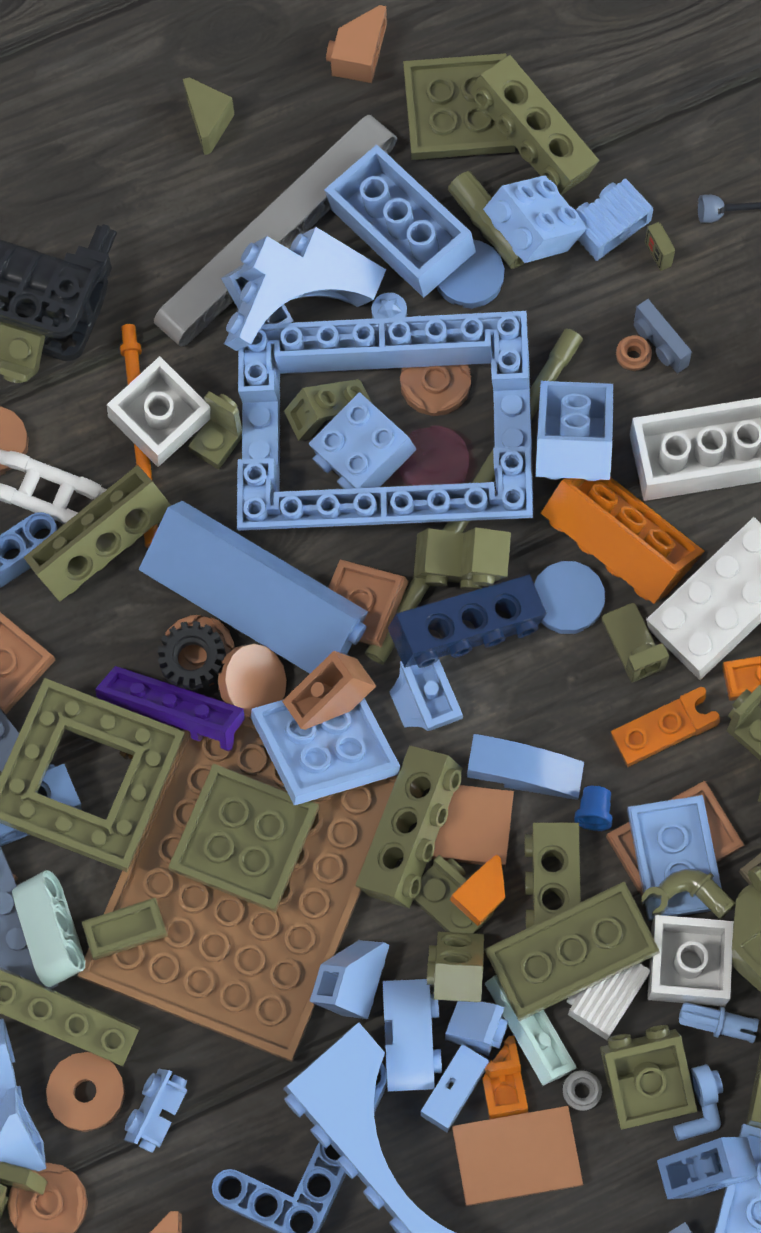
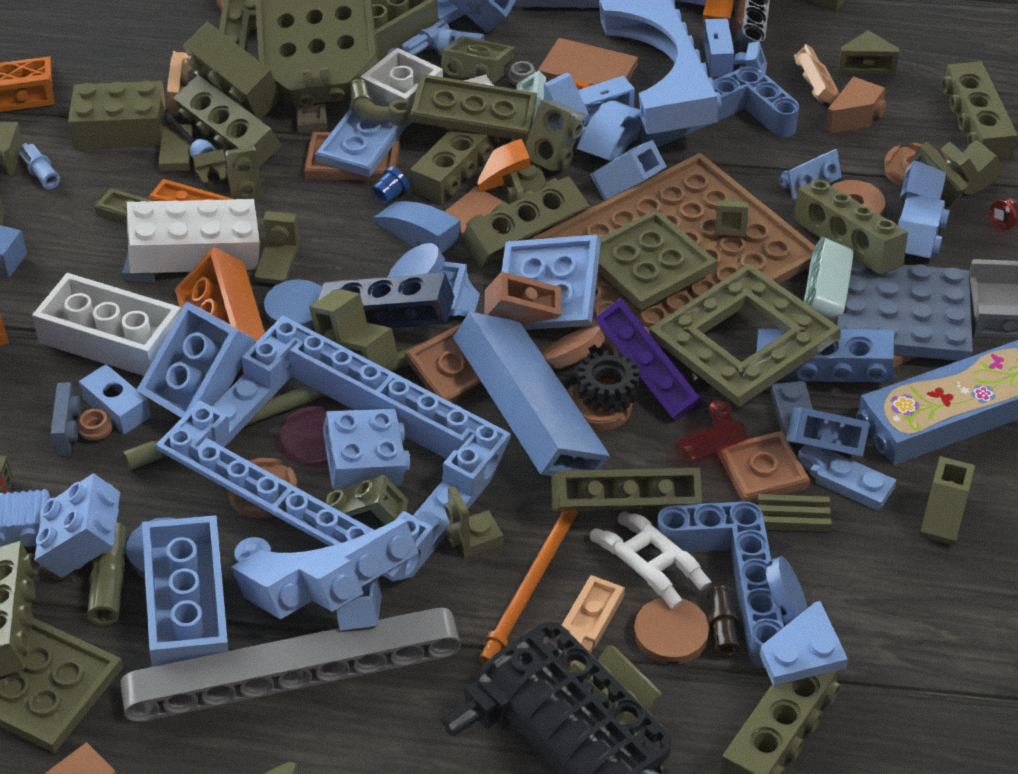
camera: 150 degrees left, 25 degrees down
olive tile [82,898,168,960] -> none
white brick [107,356,211,467] -> none
orange plate [611,687,720,767] -> none
none -> light blue piece [79,364,151,434]
none -> medium blue tile [388,243,445,277]
none -> light blue axle [401,20,450,56]
none -> light nougat hinge [559,575,625,668]
none -> clear red piece [675,400,748,460]
none -> olive tile [714,199,749,236]

